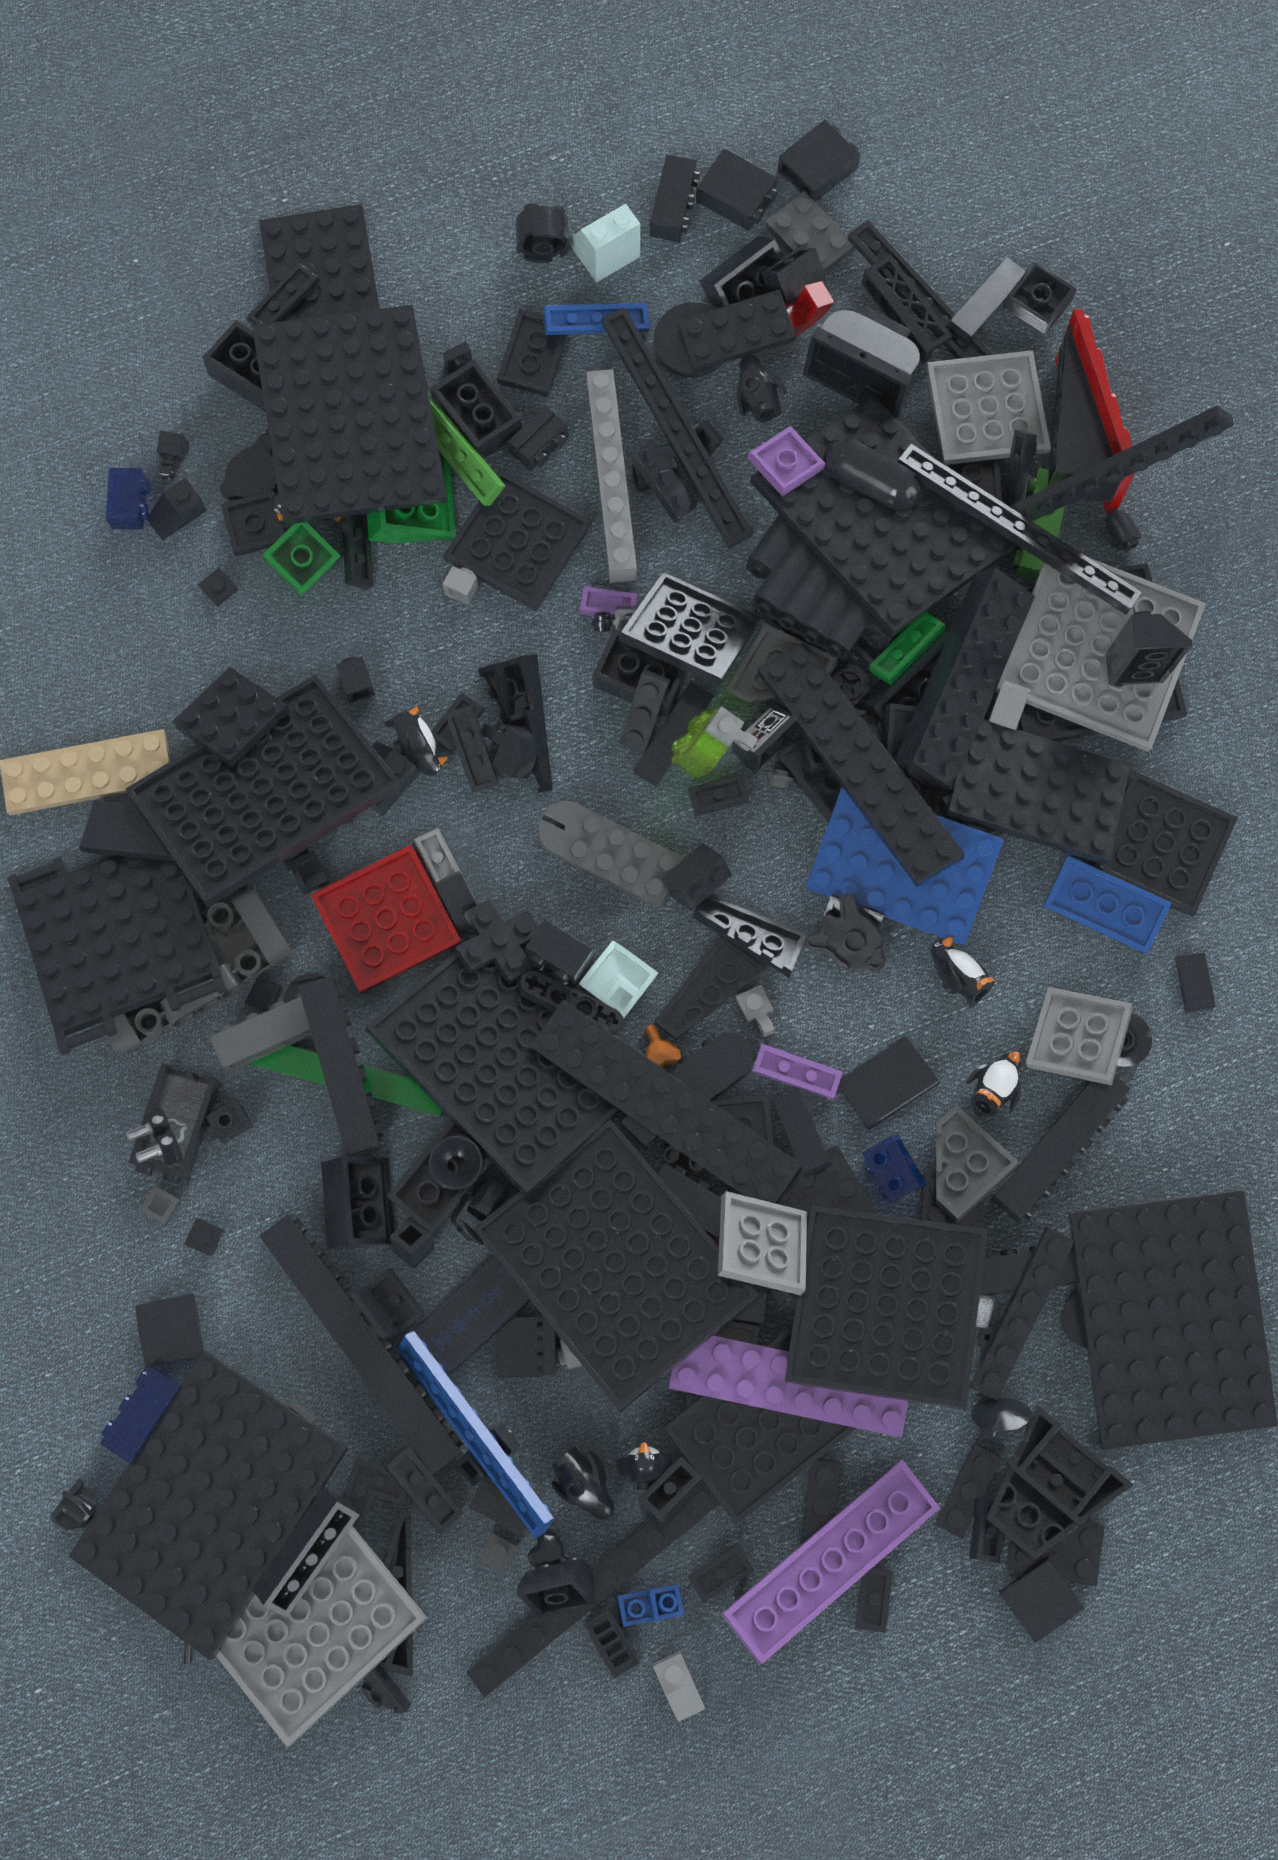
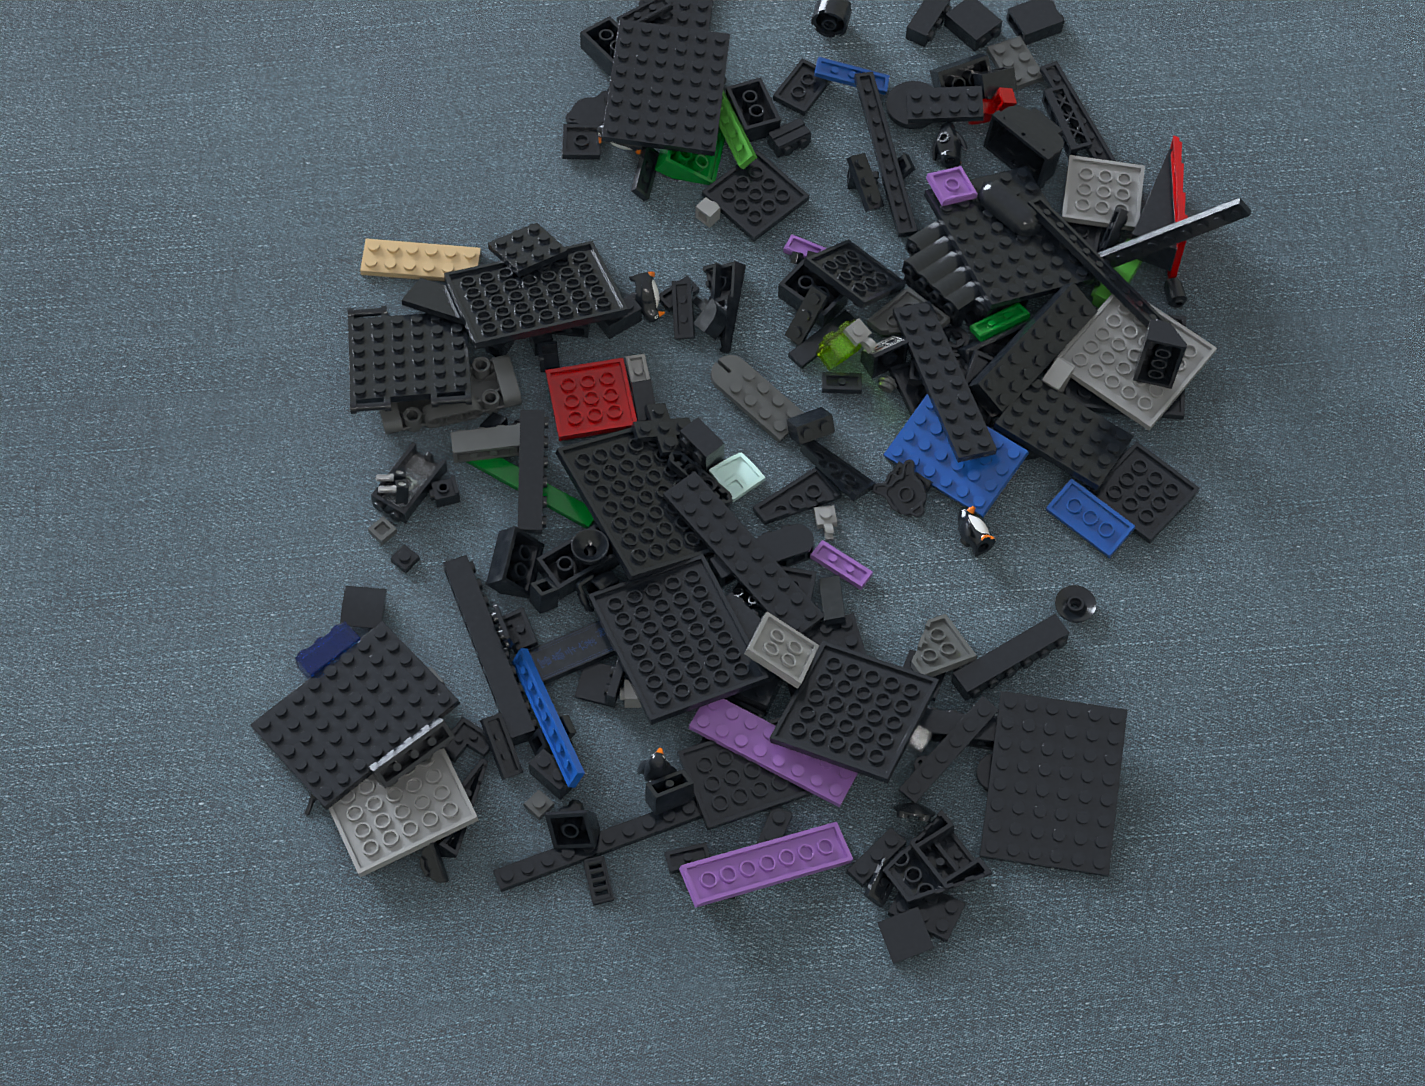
camera: 15 degrees right, 15 degrees down
black piece [51,1478,97,1530] -> none
clear blue brick [106,468,151,530] -> none
black slope [147,477,207,541] -> none
black piece [156,430,190,481] -> none
black plate [198,567,238,607] -> none
green brick [262,522,341,599] -> none
black brick [336,656,375,703] -> none
black plate [442,341,472,374] -> none
black animal [551,1446,615,1520] -> none
light aqua slope [569,204,640,283] -> none
light grey brick [587,369,637,583] -> none
blue slope [615,1584,684,1627] -> none
orange rock [644,1024,681,1068] -> none
light grey slope [653,1651,705,1722] -> none
black piece [838,1036,940,1130] -> none
black plate [854,1567,893,1633] -> none
clear blue brick [862,1134,927,1204] -> none
tile [948,257,1026,342] -> none
animal [966,1051,1022,1117] -> none
black brick [1003,262,1077,334] -> none
light grey plate [1026,987,1133,1085] -> none
black tile [1175,952,1216,1013] -> none

